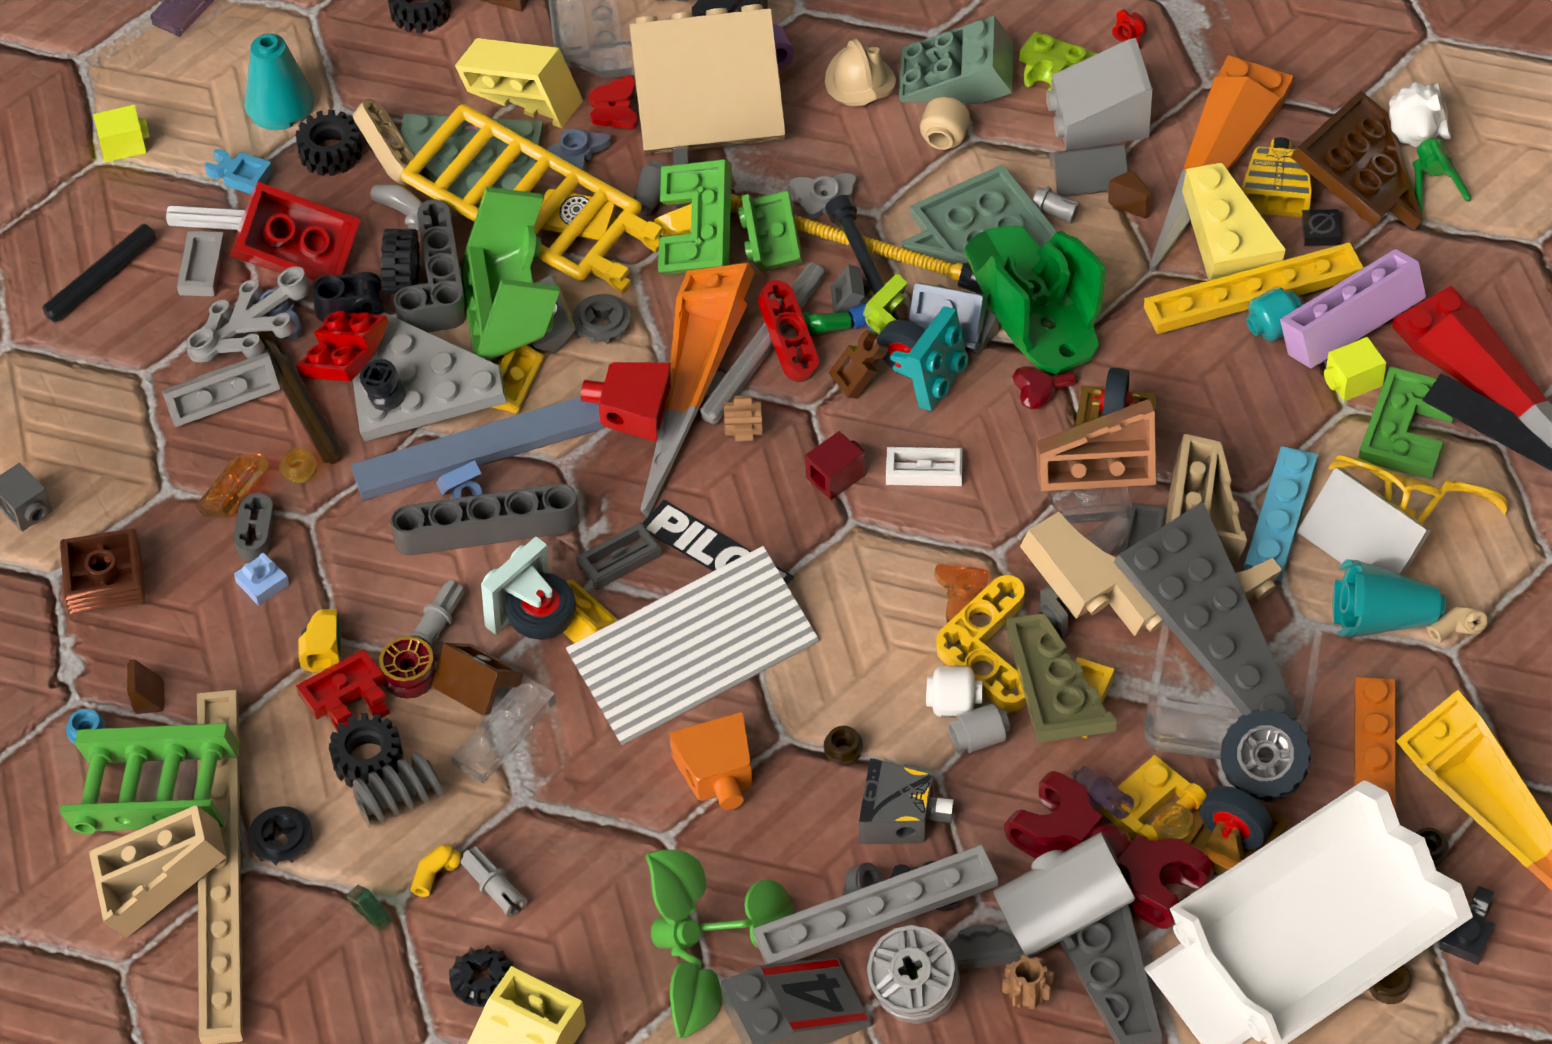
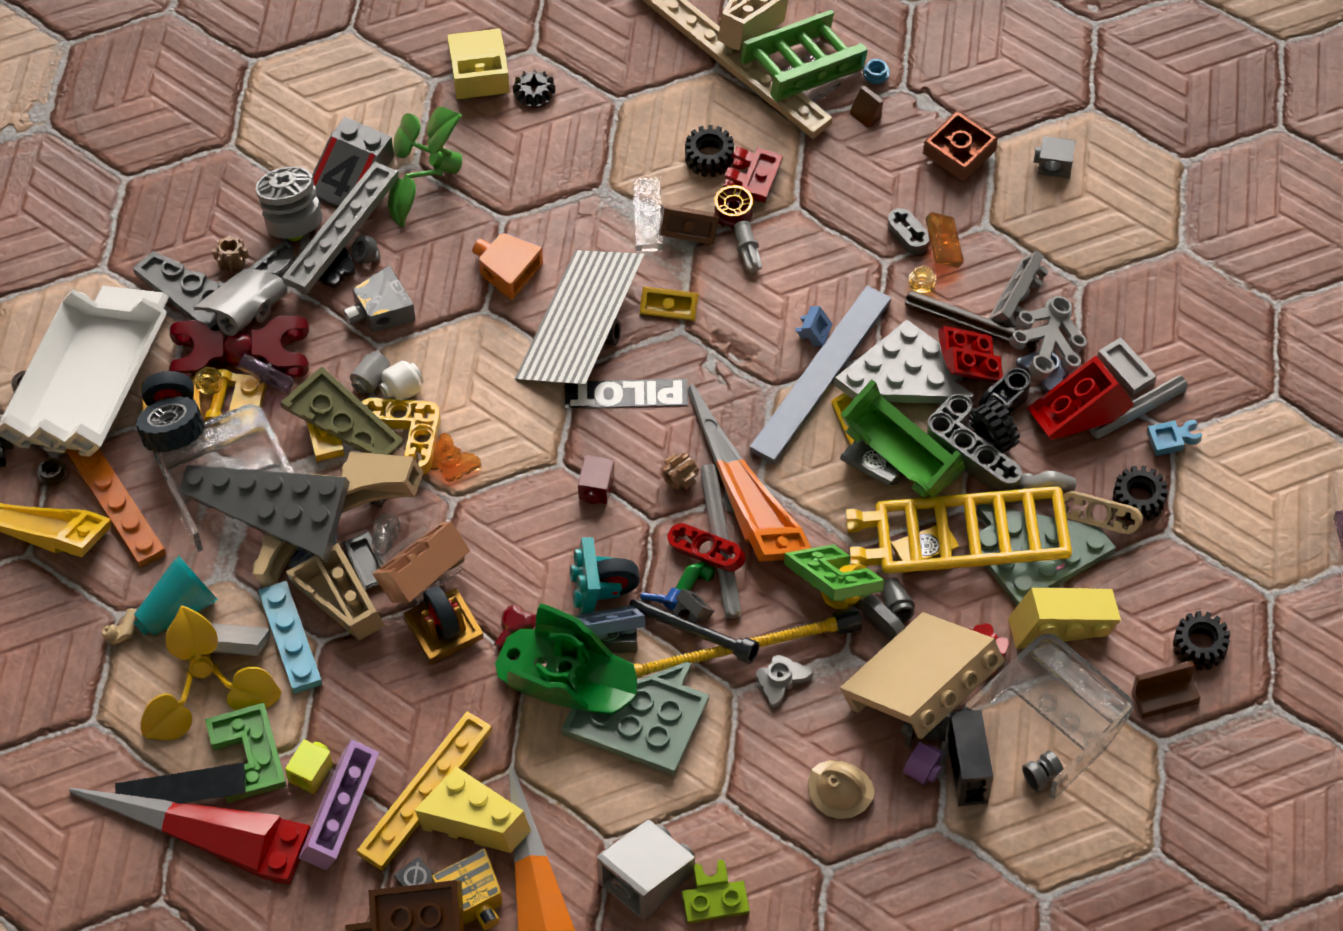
camera: 140 degrees right, 5 degrees up
black axle [42,224,156,322] -> none
neon yellow brick [93,105,150,163] -> none
light blue tile [234,552,289,606] -> none
teal cone [244,34,314,130] -> none
black gear [248,806,313,866] -> none
yellow rock [299,609,341,673] -> none
clear green tile [346,884,392,931] -> none
dark grey piece [353,752,444,828] -> none
black wheel [359,359,406,411] -> none
dark grey beam [390,484,579,555] -> none
yellow arm [410,844,462,897] -> none
light grey axle [461,847,527,917] -> none
plate [481,537,576,640] -> none
sand blue animal [547,129,612,171] -> none
dark grey gear [572,294,631,344] -> none
dark grey tile [576,522,662,590] -> none
red torso [581,362,672,442] -> none
bright green bracket [738,191,803,272] -> none
dark brown plate [824,726,864,764] -> none
reddish brown plate [828,330,889,399] -> none
lime bracket [863,273,908,334] -> none
white tile [886,447,962,486] -> none
sand green slope [899,15,1014,104] -> none
tan head [920,96,970,150] -> none
light grey pin [1033,187,1080,224] -> none
dark grey panel [1049,143,1127,196] -> none
reddish brown slope [1108,170,1152,219] -> none
teal head [1246,287,1302,342] -> none

